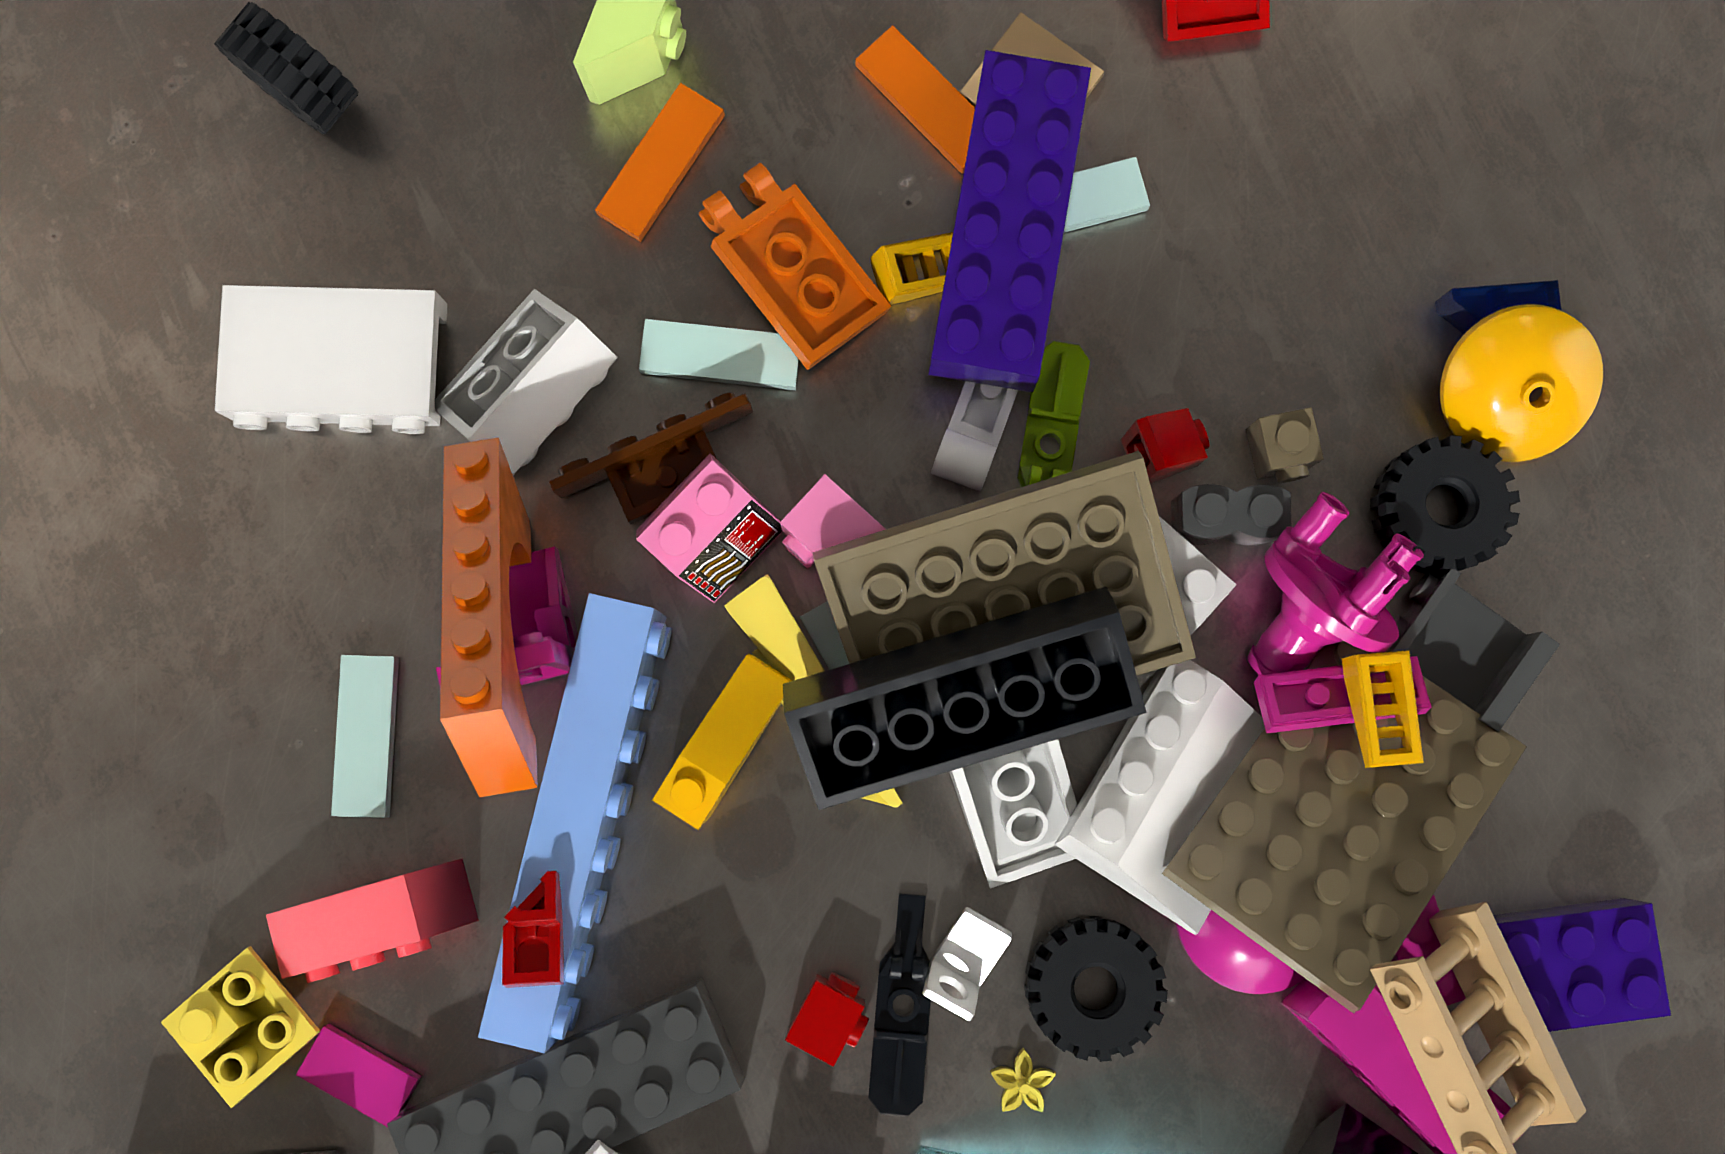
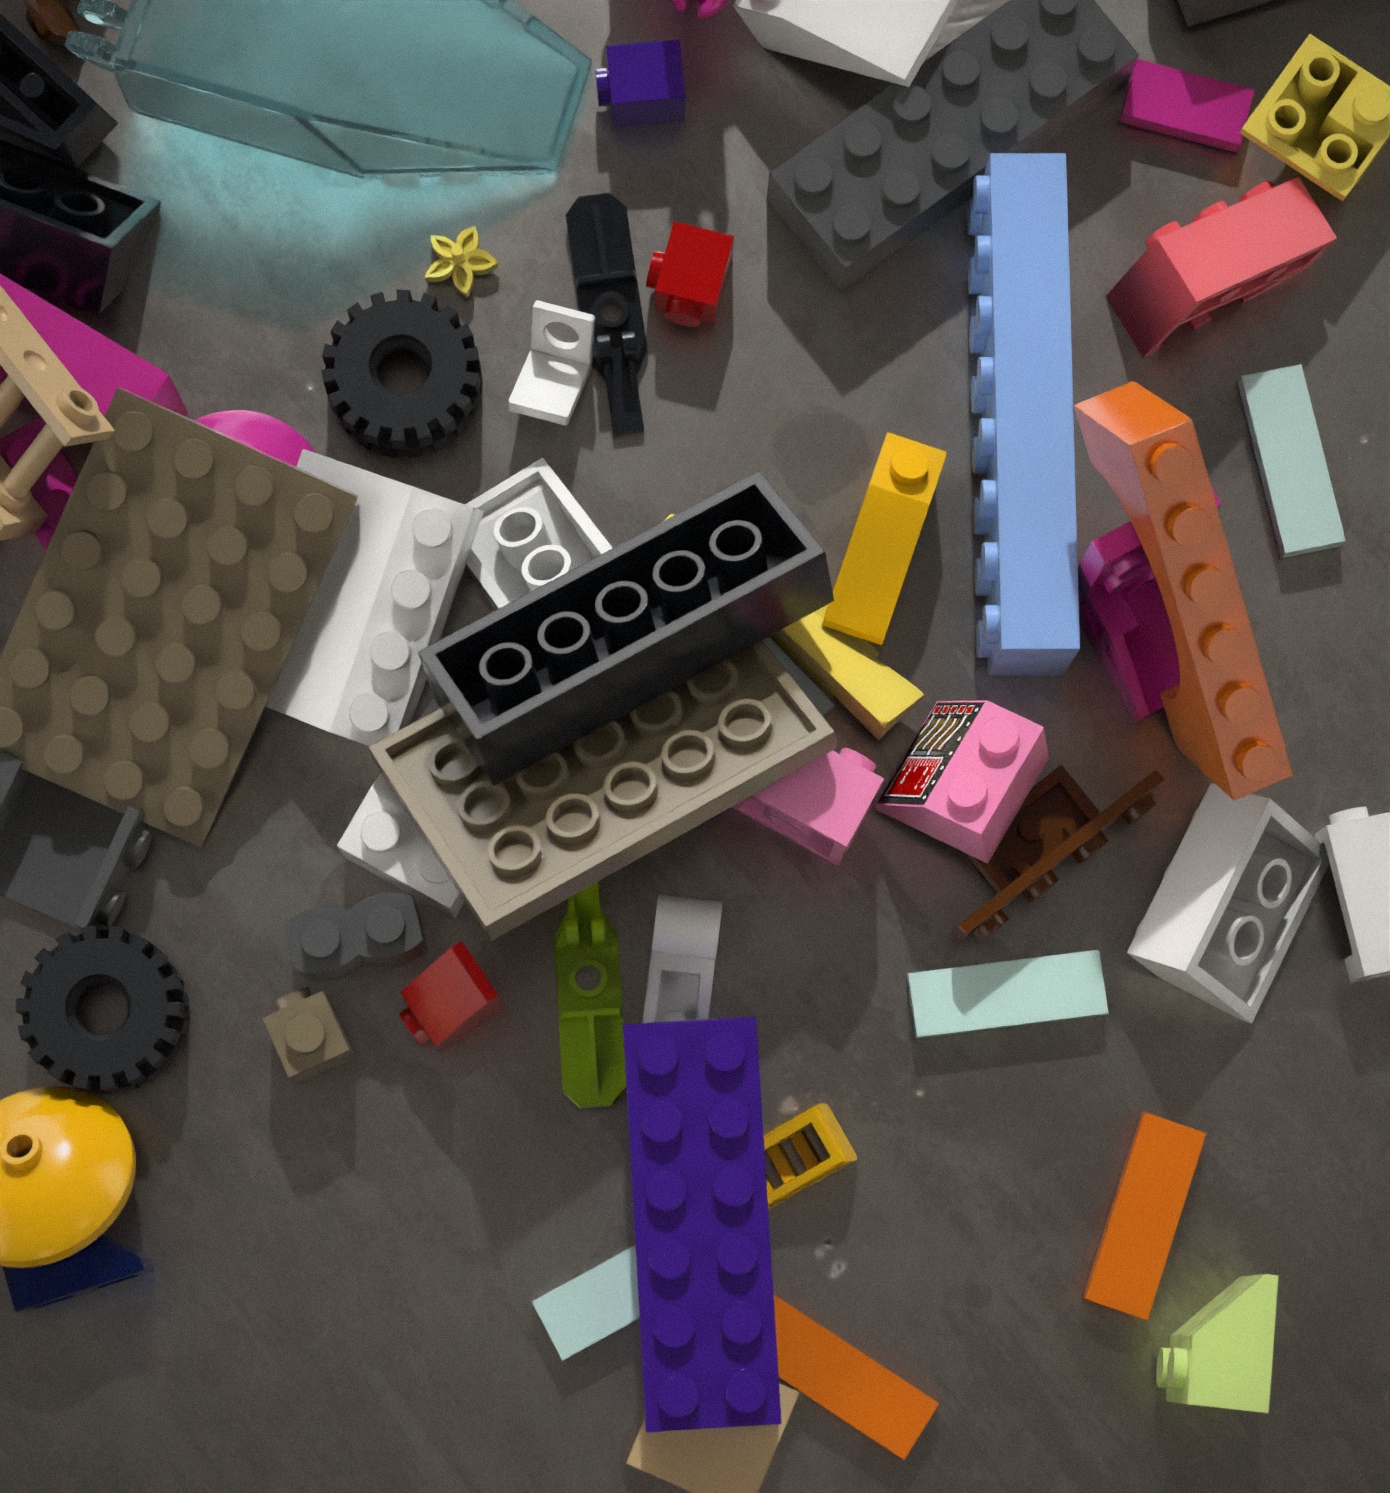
camera: 160 degrees right, 5 degrees down
red slope [502,871,564,988] -> none
orange tile [699,163,891,370] -> none
dark pink piece [1247,492,1424,675] -> none
dark pink tile [1254,656,1432,734] -> none
yellow slope [1342,651,1424,768] -> none

